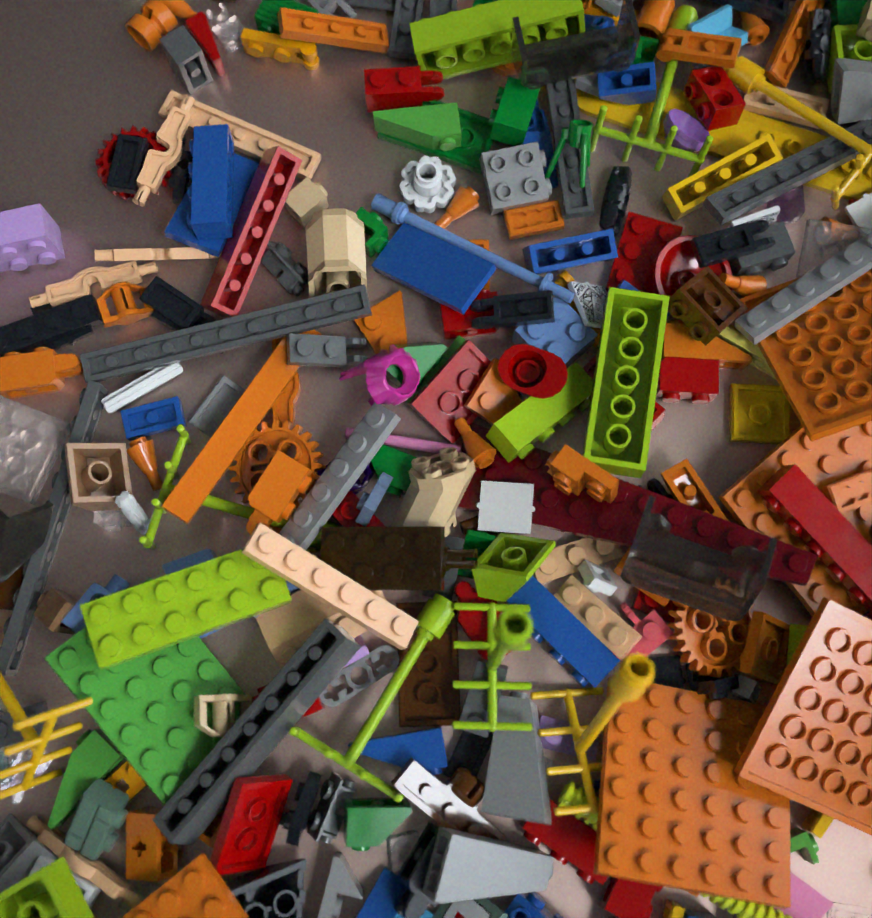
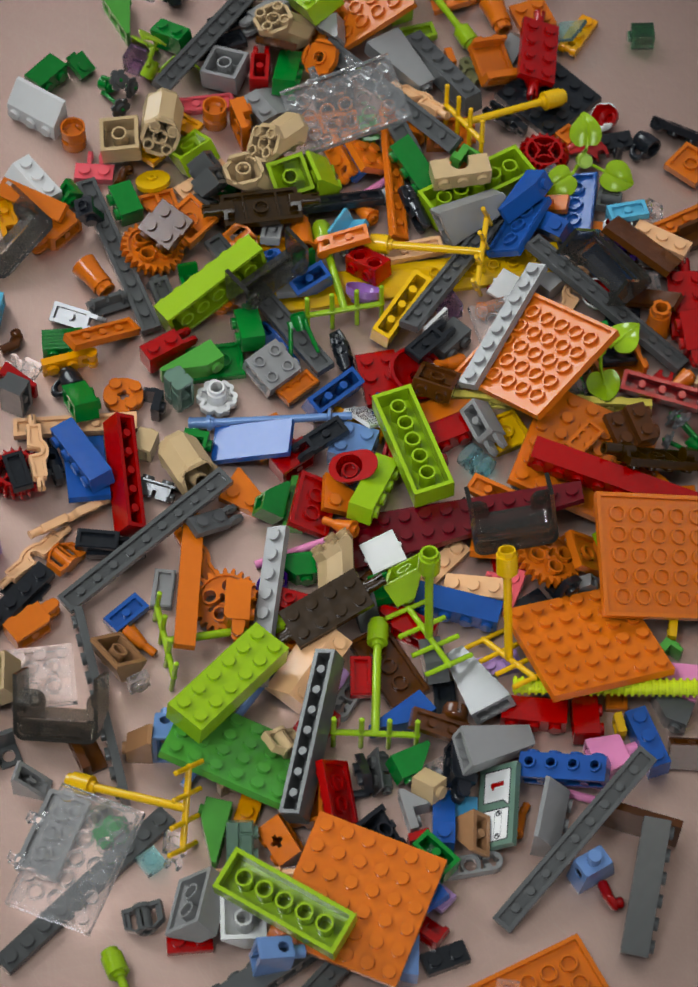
camera: 30 degrees left, 20 degrees down
white axle [101,362,183,413] -> none
white axle [115,491,150,535] -> none
light nougat plate [241,523,419,650] -> none
dark pink piece [339,344,420,406] -> none
sand blue plate [355,472,394,527] -> none
orange cone [434,185,480,229] -> none
orange plate [546,444,618,504] -> none
white plate [578,559,618,596] -> none
none -> black piece [51,366,84,398]
none -> green brick [62,380,101,423]
none -> orange plate [103,378,144,413]
none -> black bracket [143,387,166,422]
none -> sand green brick [163,365,194,413]
none -> red tile [350,656,372,698]
none -> tan brick [411,767,447,806]
none -> clear light blue wheel [457,443,496,477]
none -> light grey hinge [459,398,507,457]

